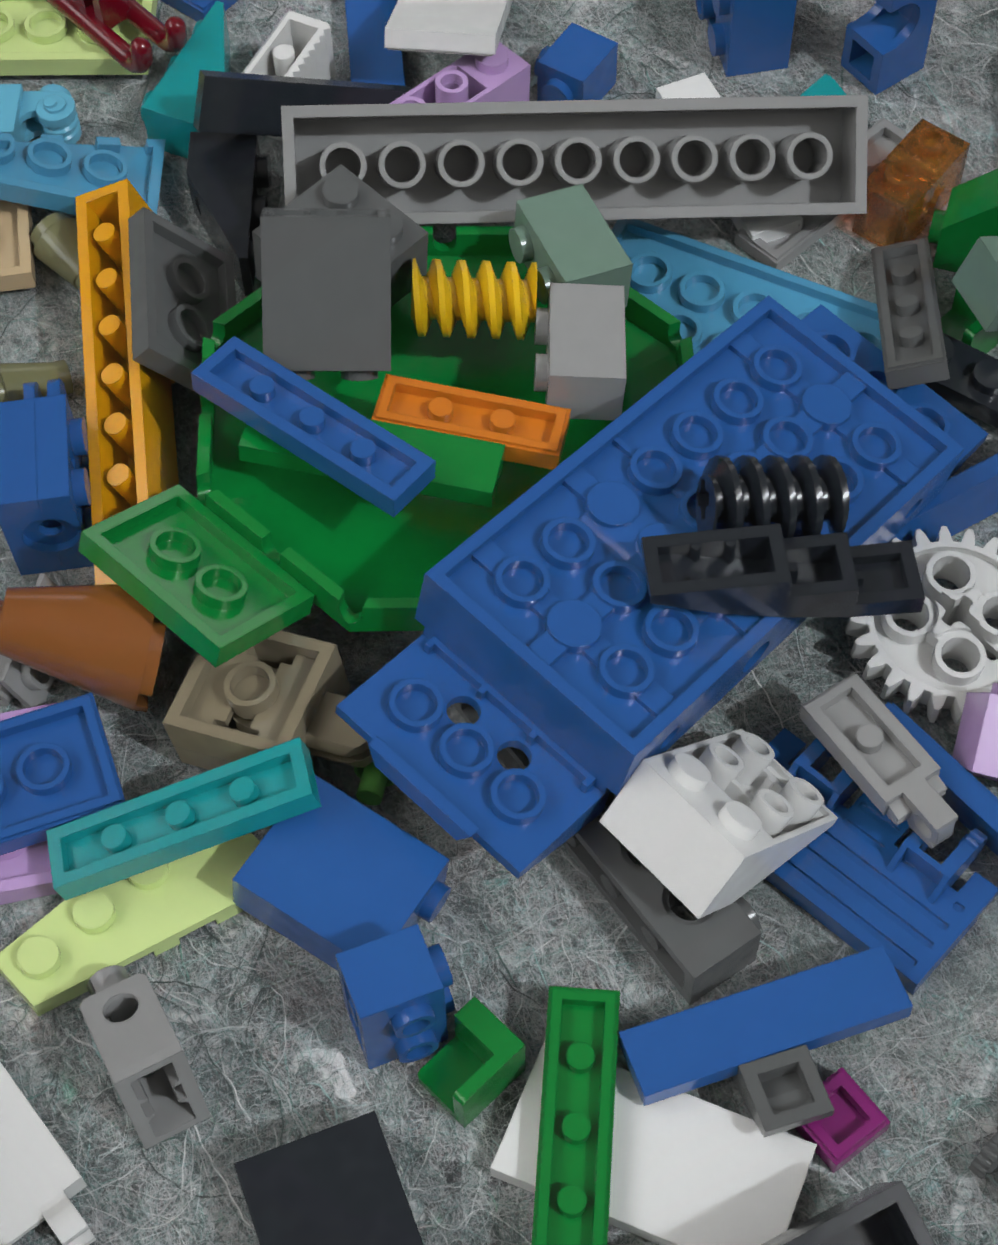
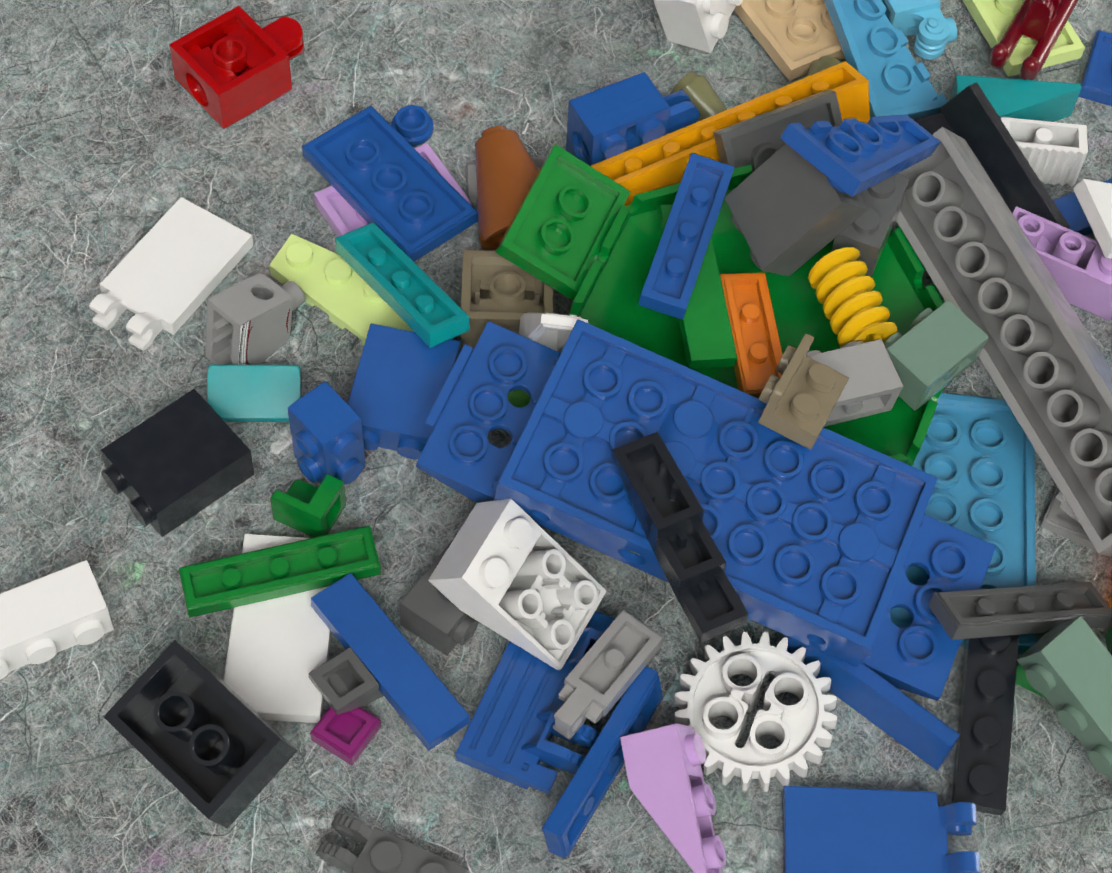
camera: 65 degrees right, 0 degrees up
black piece [696,454,850,538] -> none
none -> teal slope [207,364,302,422]
none -> white slope [519,312,588,353]
none -> dark tan bracket [758,334,849,450]
none -> blue wing [780,114,940,197]

